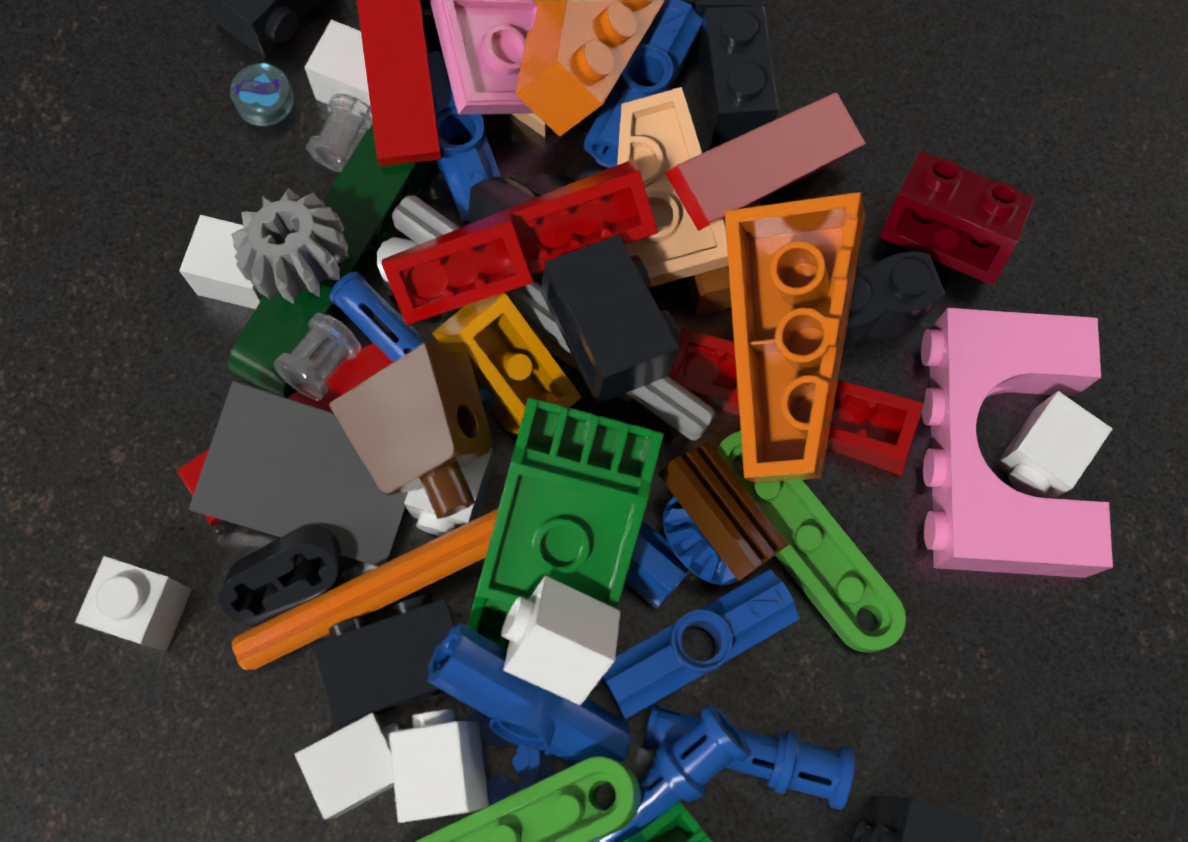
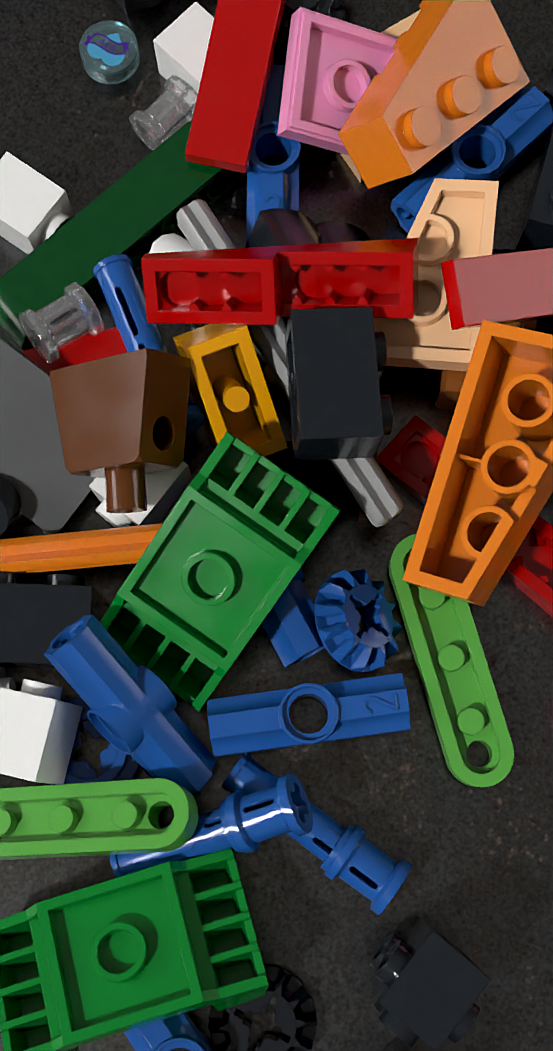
camera: 30 degrees right, 5 degrees up
light grey gear [231,188,349,305] -> none
white brick [502,576,620,705] -> none
reddish brown tile [657,441,788,581] -> none

